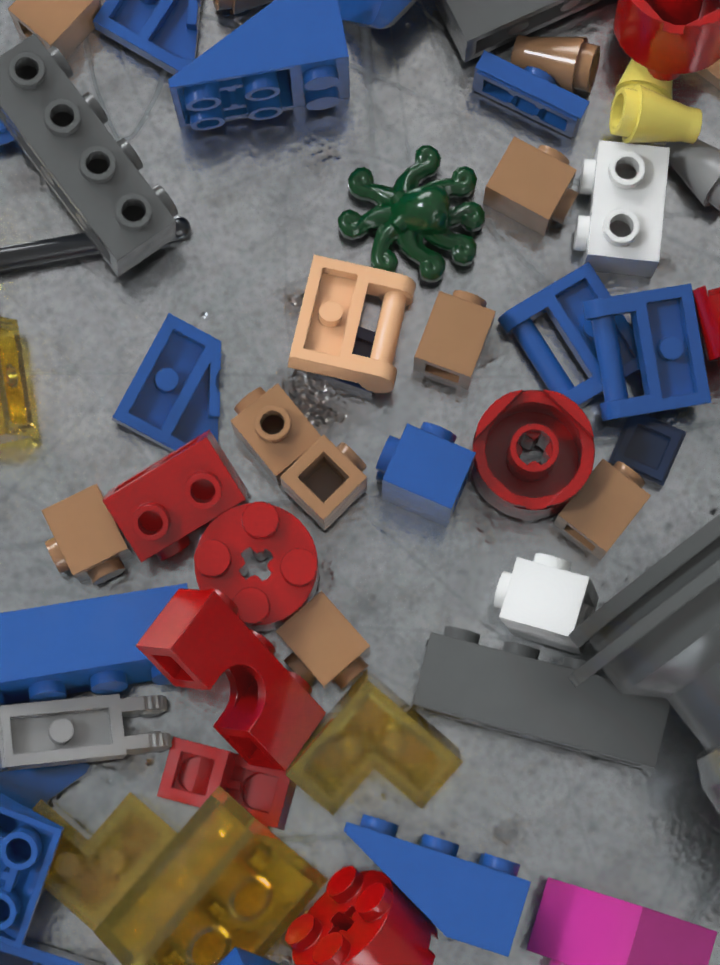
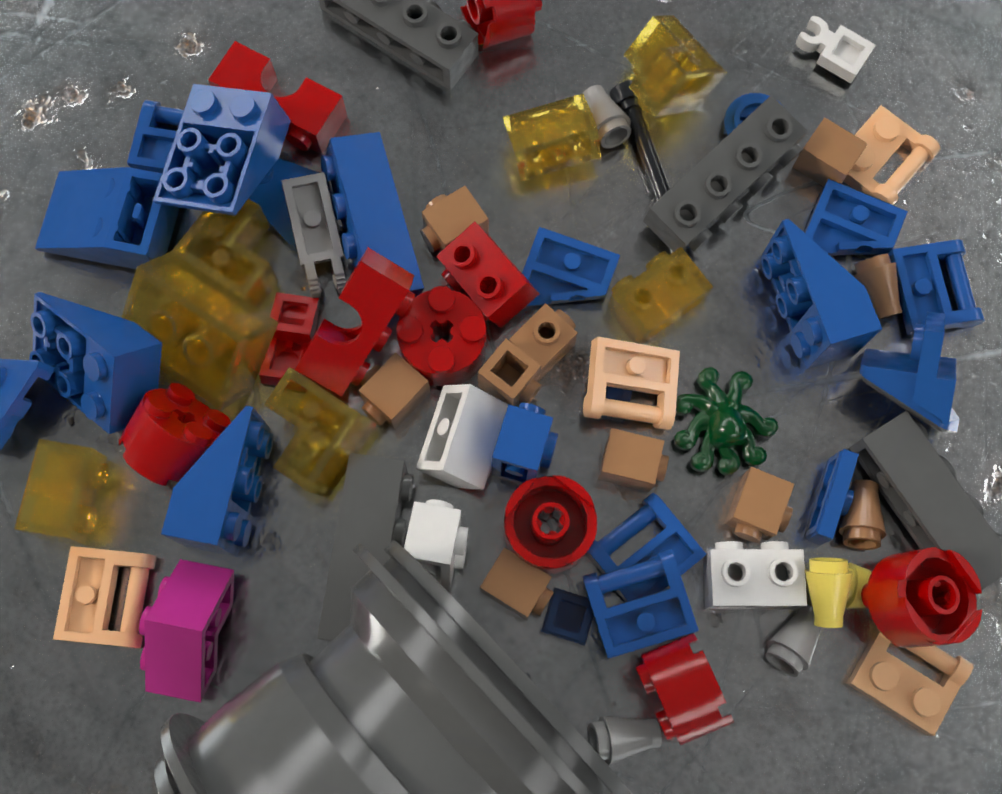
camera: 80 degrees right, 5 degrees down
none -> white brick [416,384,508,490]
none -> clear yellow brick [607,247,713,344]

